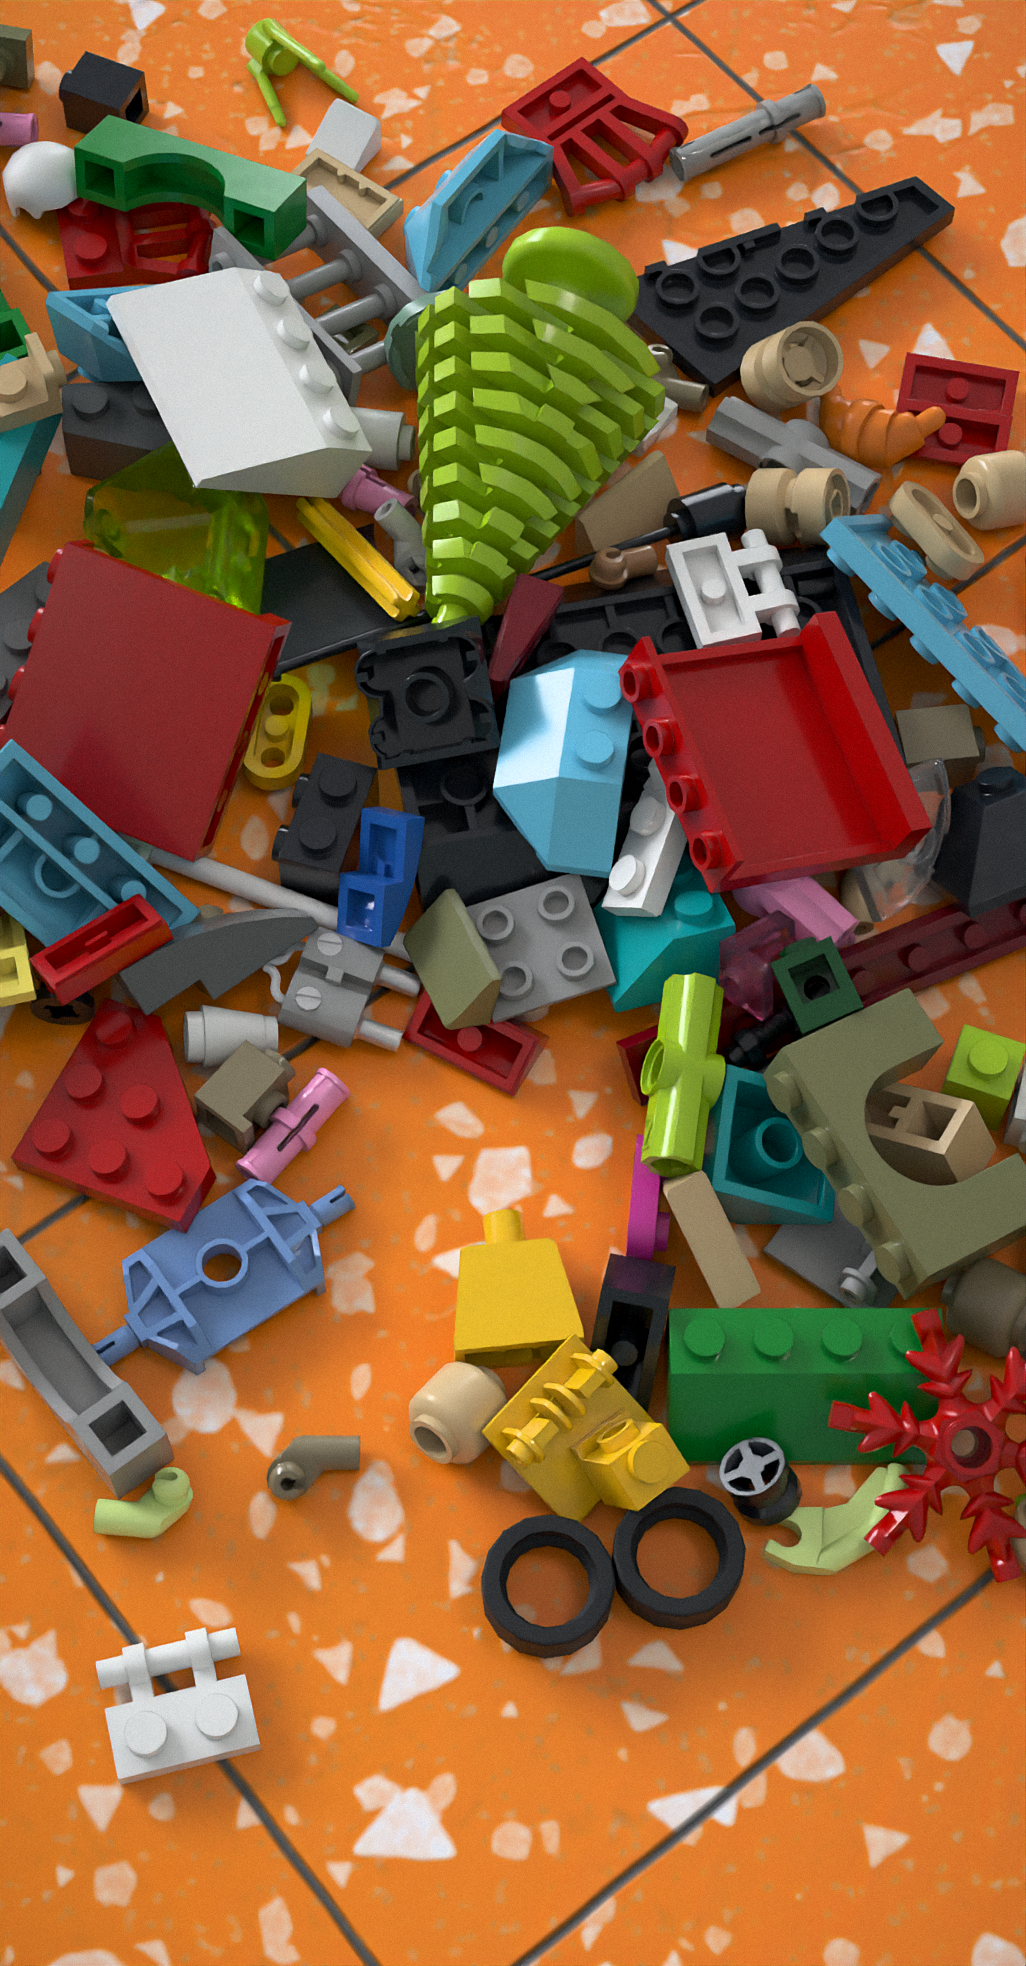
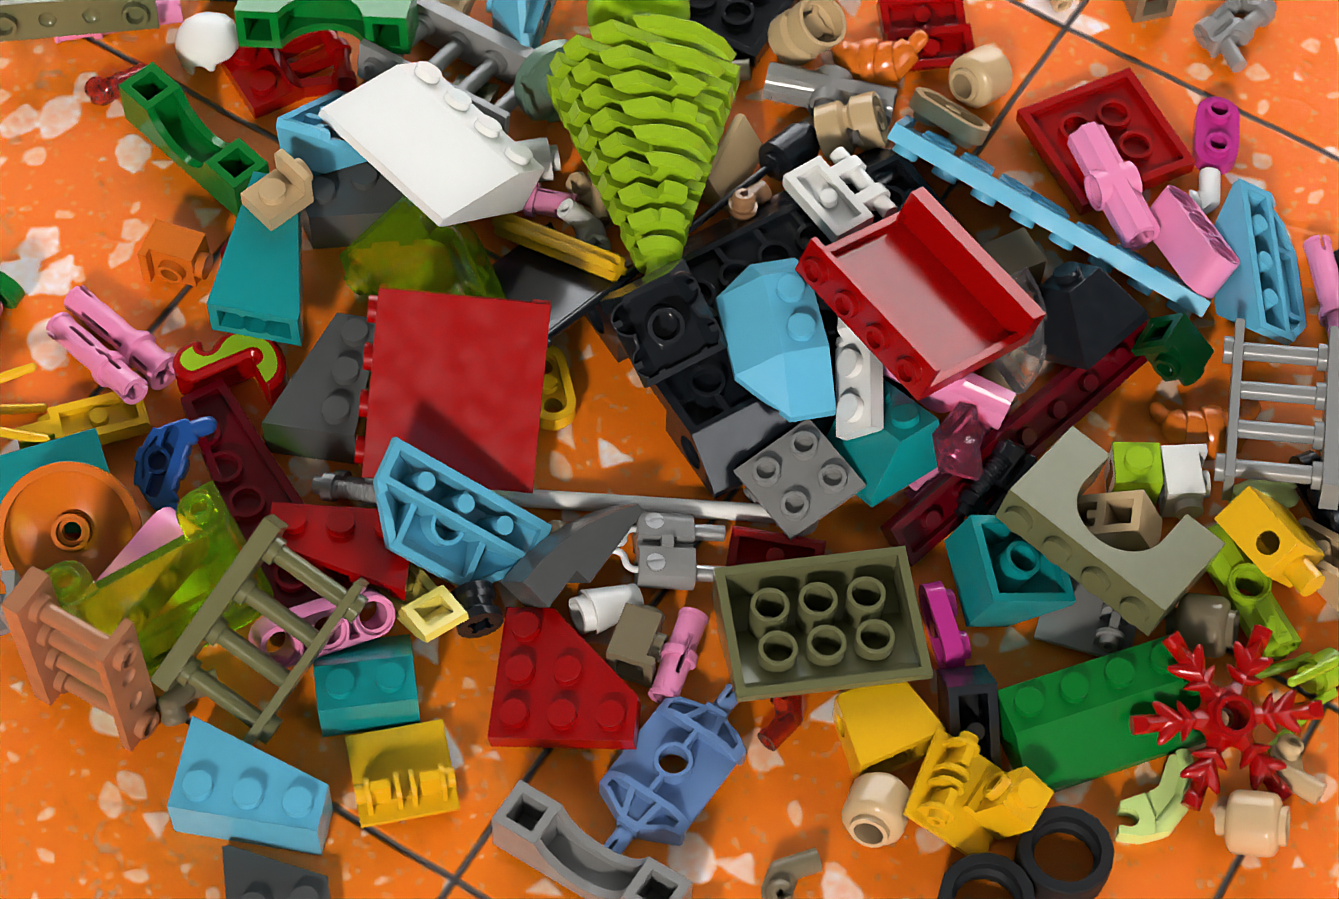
camera: 20 degrees left, 5 degrees down
red tile [29,893,174,1006] -> none
black brick [272,752,380,908] -> none
blue slope [337,806,425,948] -> none
olive slope [403,889,503,1030] -> none
dark red slope [488,573,565,705] -> none
lime piece [640,973,726,1178] -> none
tan slope [663,1171,761,1308] -> none
black wheel [719,1437,802,1526] -> none
dark green brick [770,936,864,1038] -> none
none -> olive slope [712,546,933,702]
none -> clear red arm [757,695,803,751]
none -> tan head [1215,789,1291,858]

